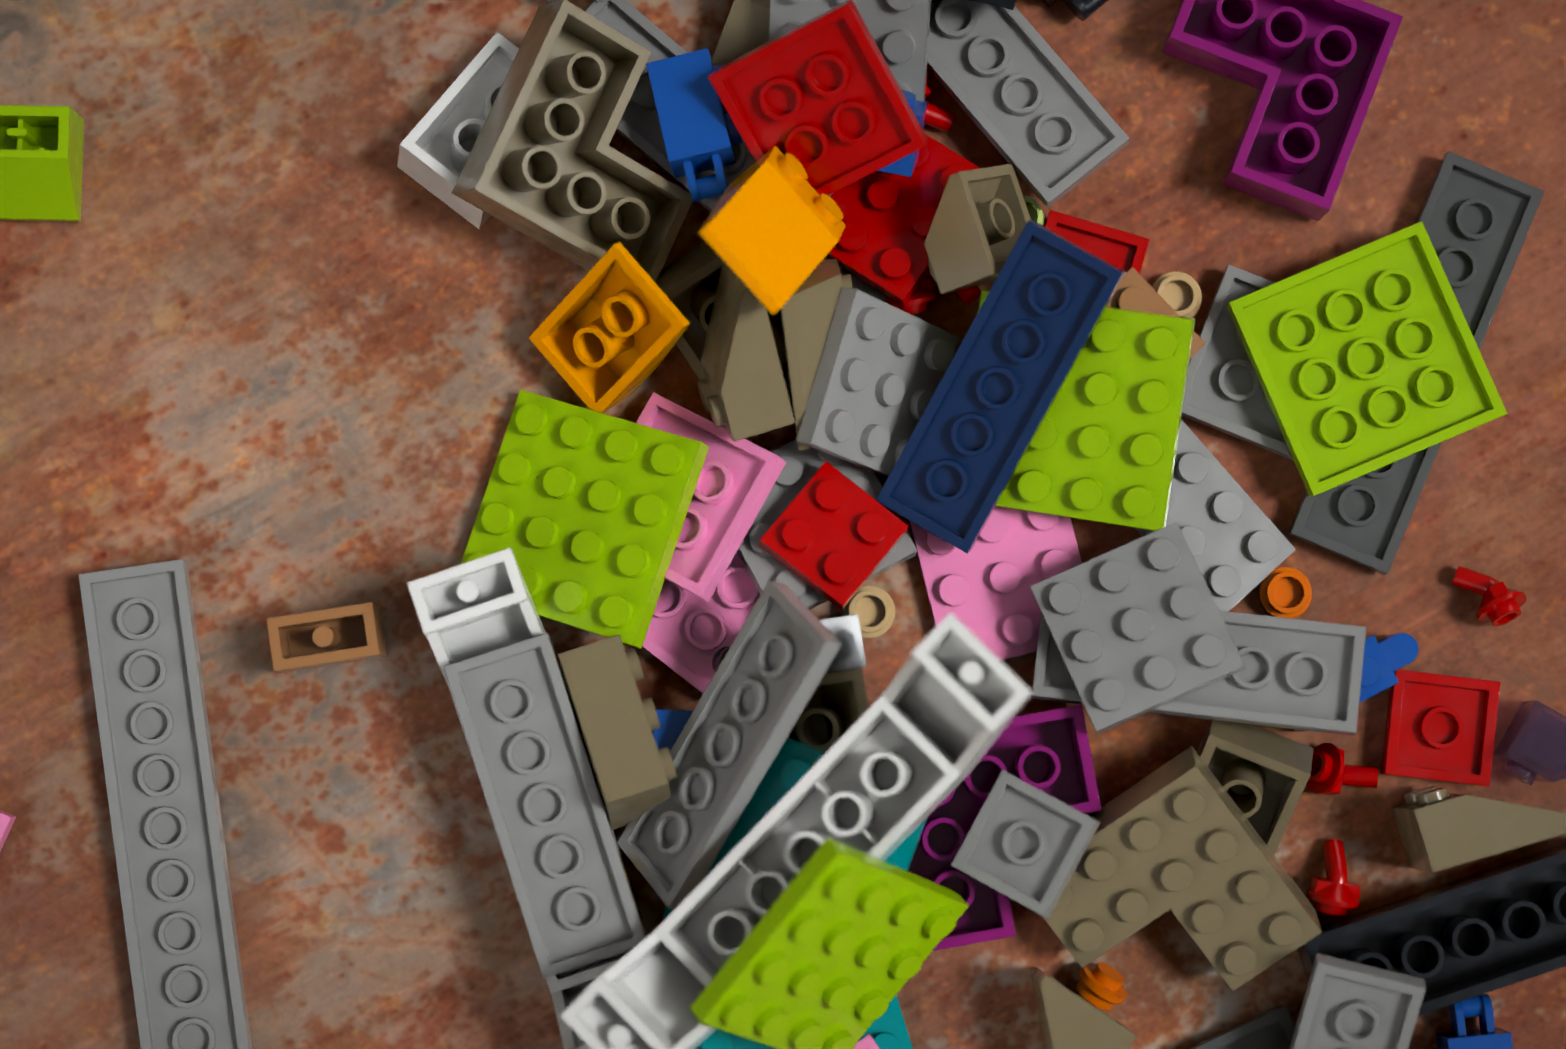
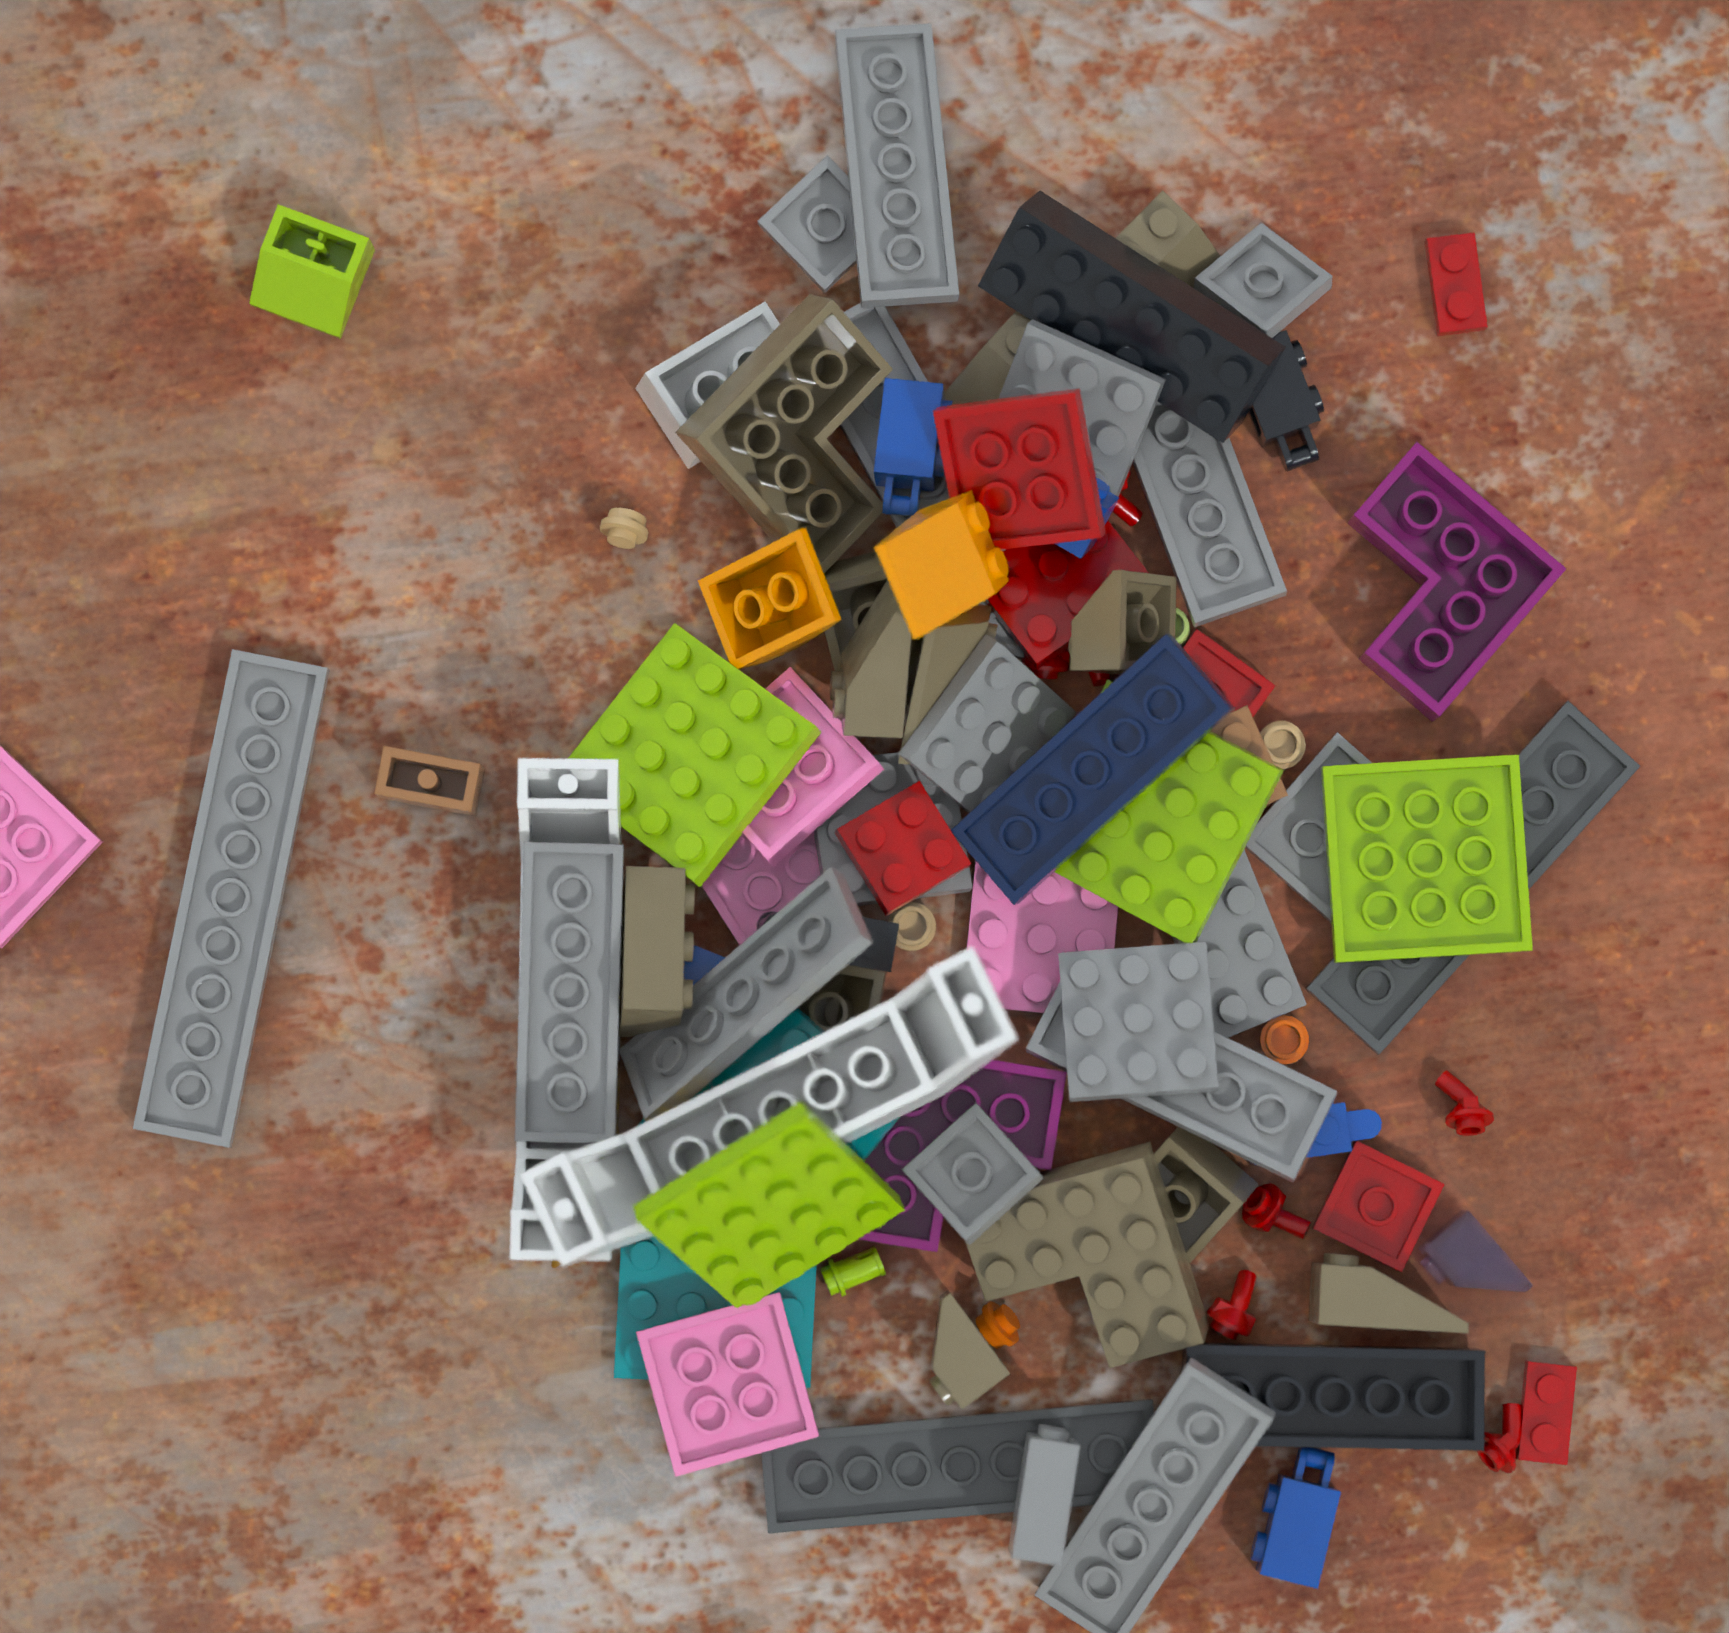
camera: 20 degrees right, 0 degrees up
none -> tan plate [600,508,649,549]
none -> lime pin [820,1246,886,1297]

